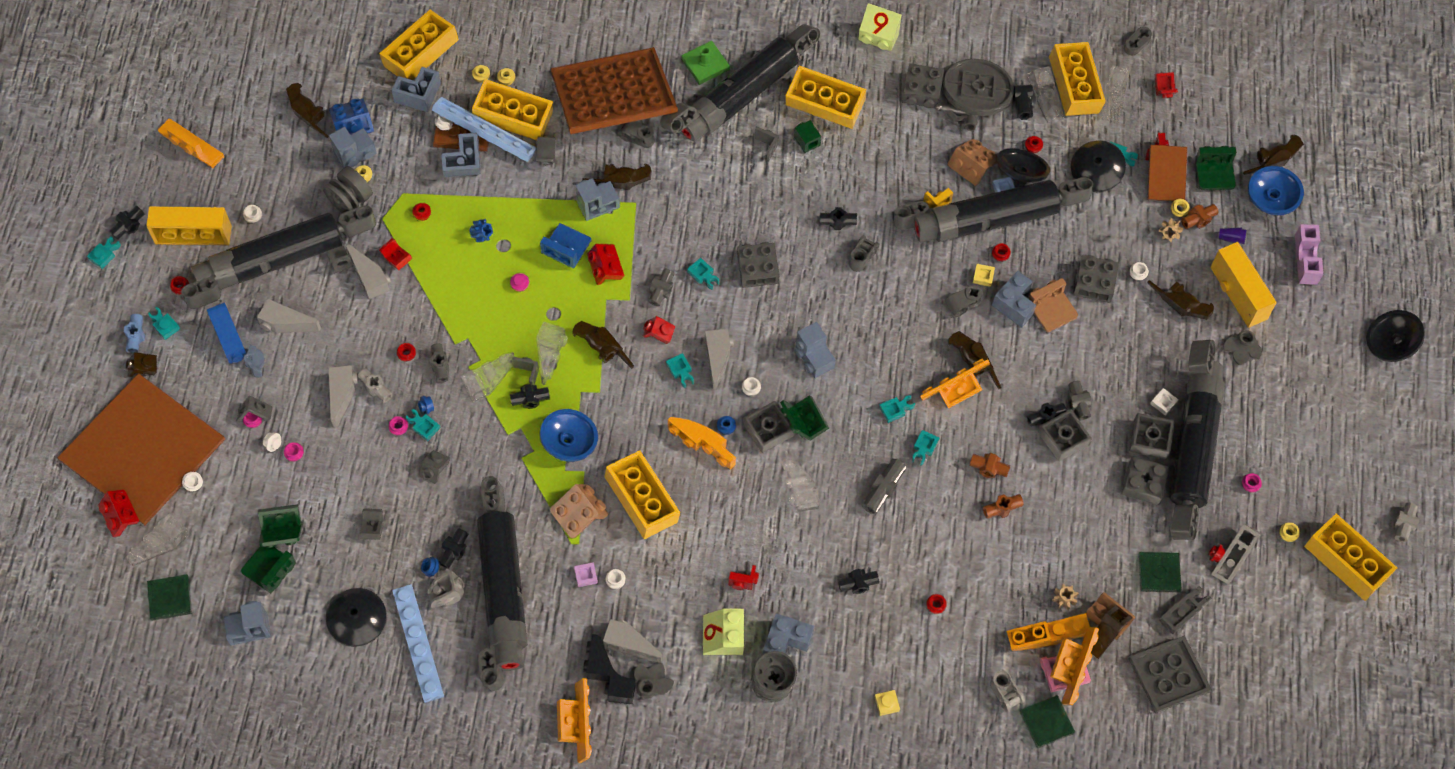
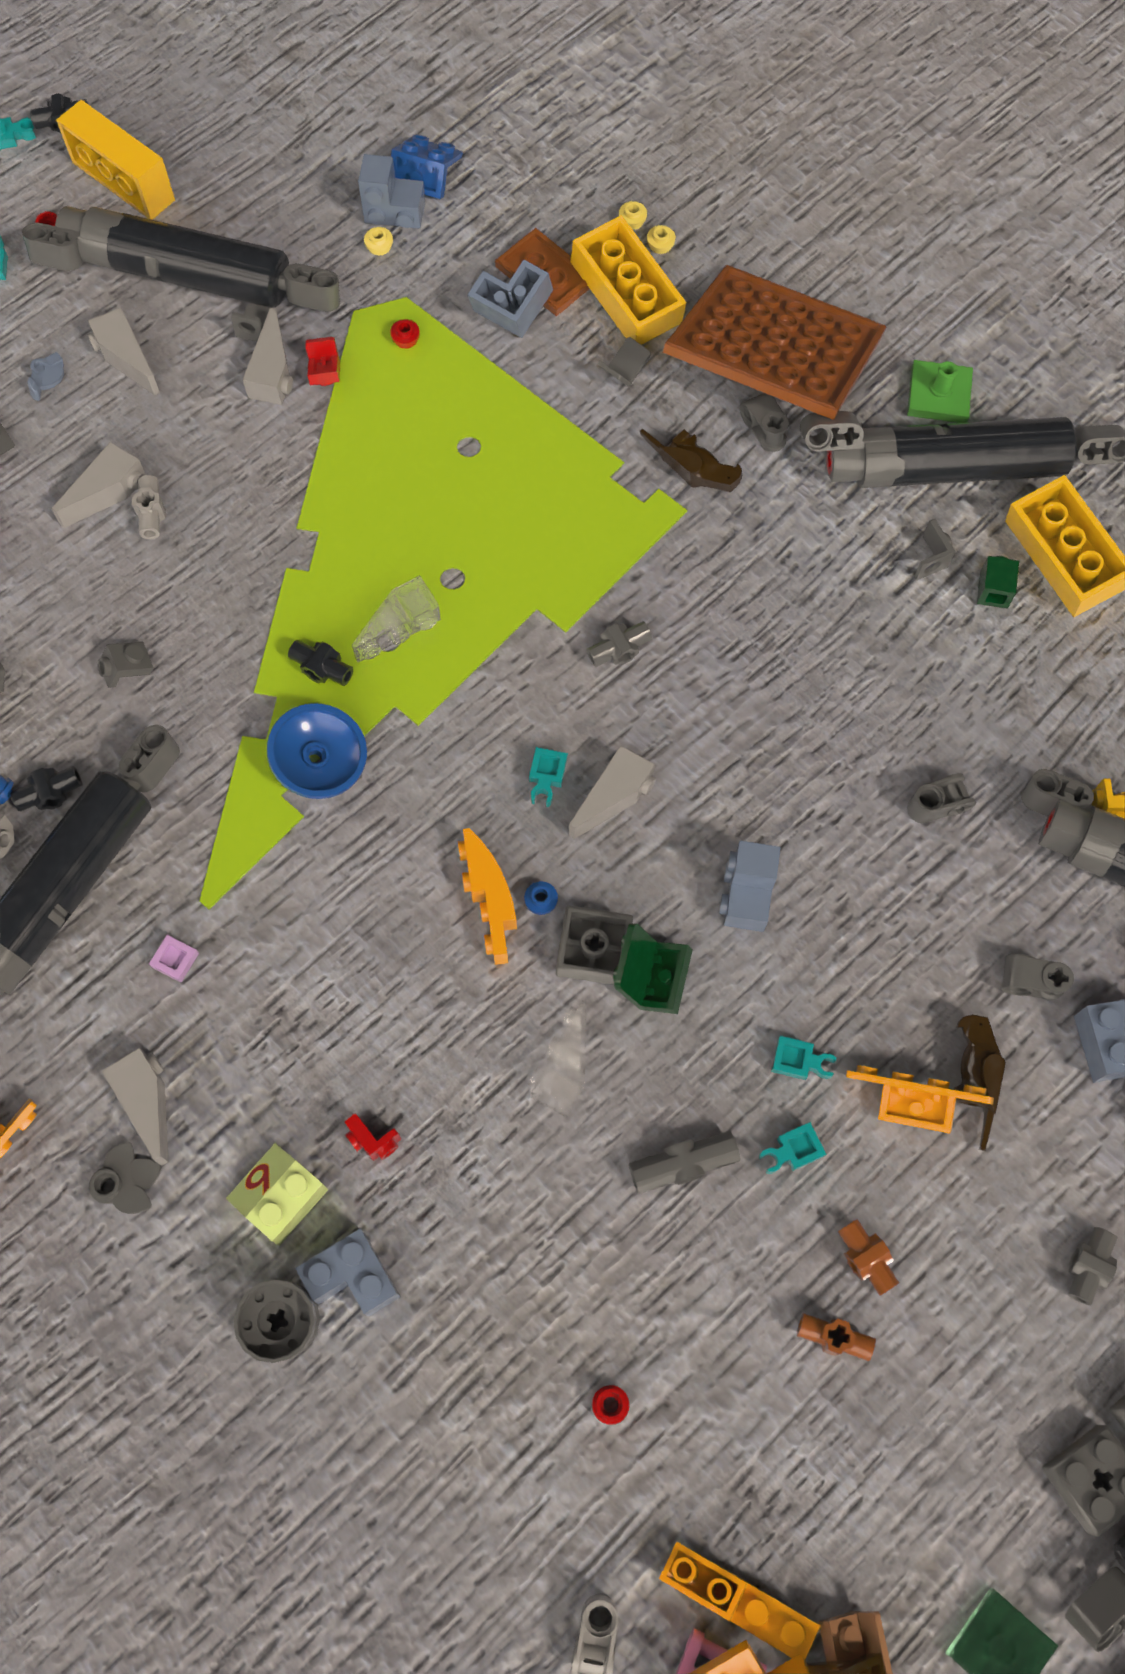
camera: 40 degrees right, 5 degrees up
light orange bracket [158,118,224,168] -> none
blue slope [207,302,246,364] -> none
white plate [243,205,262,223] -> none
dark brown animal [286,83,329,138] -> none
dark grey wheel [323,166,373,213] -> none
yellow brick [379,10,459,80] -> none
dark pink plate [388,416,408,435] -> none
sand blue brick [391,67,441,112] -> none
red plate [397,343,416,361] -> none
teal plate [406,409,441,442] -> none
blue plate [418,396,434,415] -> none
dark grey axle [430,343,449,383] -> none
light blue plate [432,97,537,162] -> none
white plate [434,115,453,130] -> none
clear slope [461,352,515,403] -> none
blue gear [470,219,493,242] -> none
dark pink plate [510,273,529,292] -> none
dark grey bracket [512,357,539,385] -> none
blue bracket [540,223,592,268] -> none
medium nougat bracket [550,484,609,538] -> none
dark brown animal [572,321,634,369] -> none
sand blue brick [576,178,620,221] -> none
black arch [583,634,635,705] -> none
red bracket [587,244,625,285] -> none
yellow brick [604,450,680,540] -> none
white plate [605,569,626,589] -> none
red bracket [643,316,676,344] -> none
teal plate [687,258,719,290] -> none
dark grey brick [737,242,780,288] -> none
white plate [742,377,761,396] -> none
black axle [820,207,857,230] -> none
black axle [838,569,880,594] -> none
light yellow plate [875,690,900,716] -> none
light yellow plate [973,264,995,287] -> none
black axle [1026,403,1067,427] -> none
dark grey brick [1038,409,1092,461] -> none
tan gear [1053,584,1079,610] -> none

